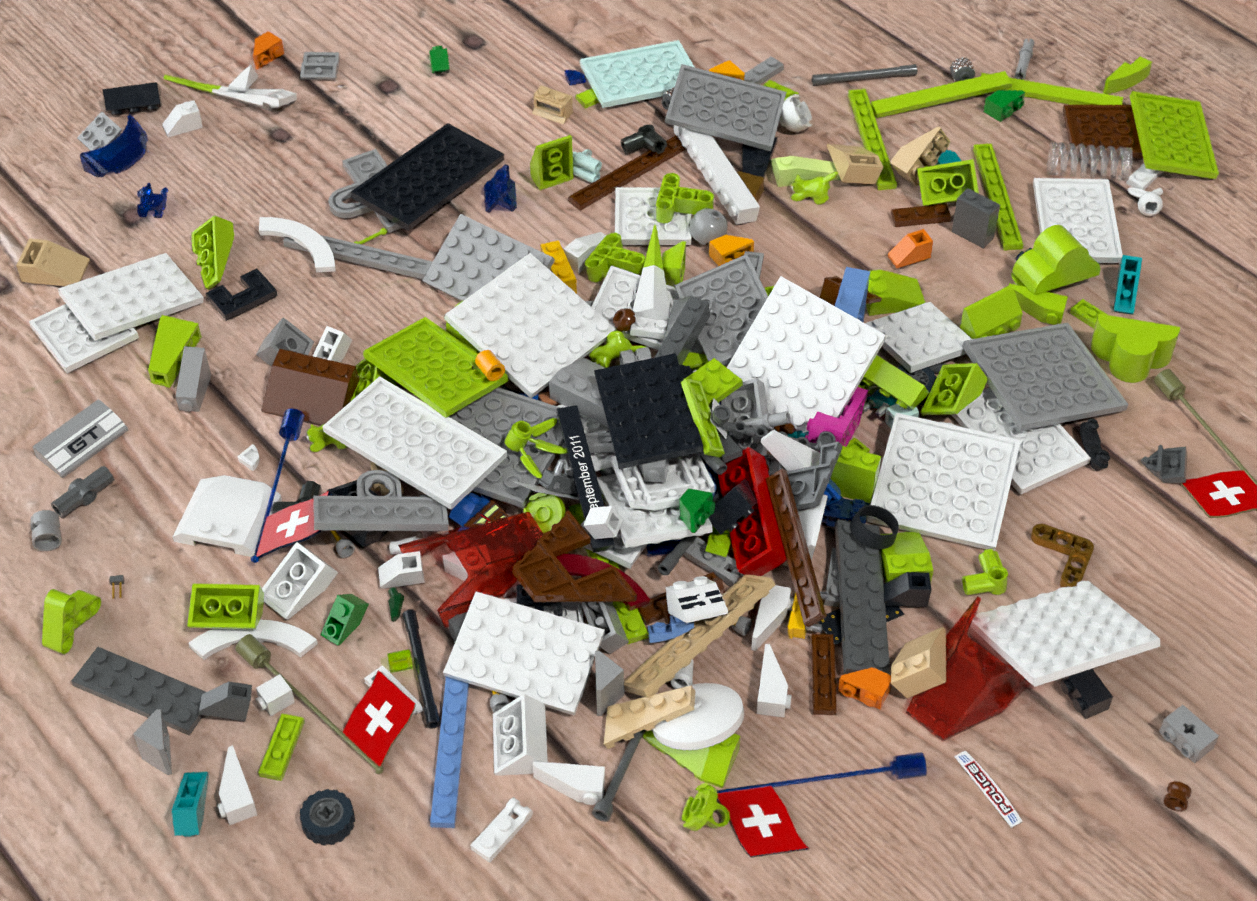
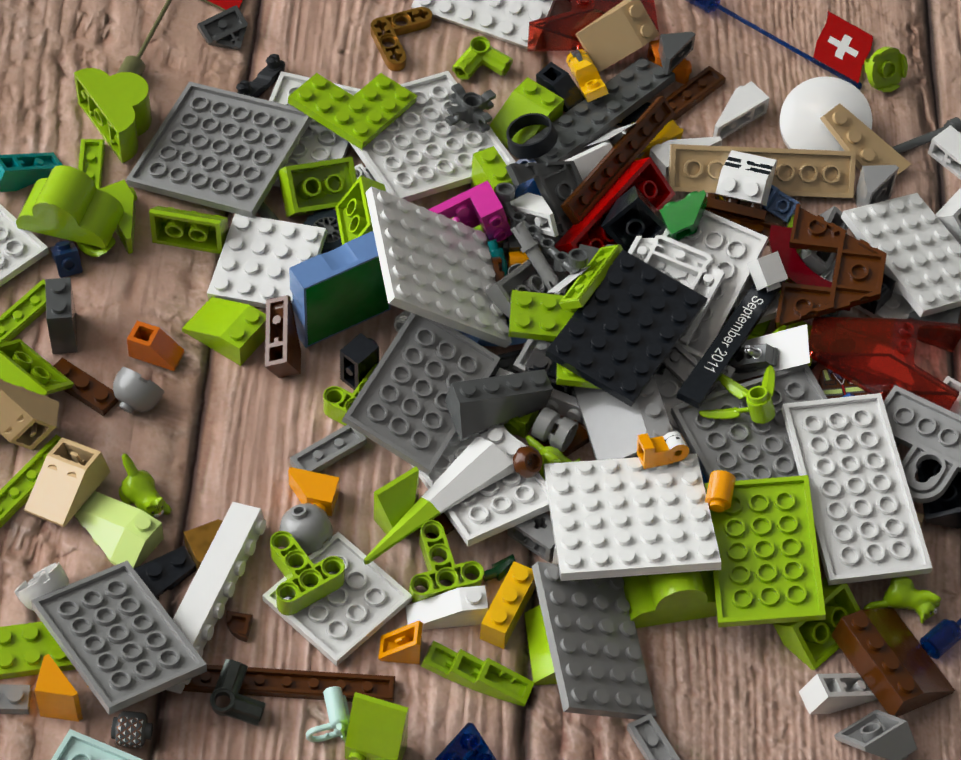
camera: 140 degrees left, 5 degrees up
none -> light grey cylinder [113,367,164,414]
none -> reddish brown tile [226,611,253,642]
none -> lime plate [288,73,417,150]
none -> light orange slope [378,621,423,664]
none -> lime slope [421,641,535,706]
none -> dark grey pin [445,83,496,133]
none -> dark green bar [483,554,516,582]
none -> yellow plate [566,49,609,102]
none -> white sticker [585,122,637,147]
none -> light orange leg [637,431,689,469]
none -> dark grey slope [658,32,695,75]

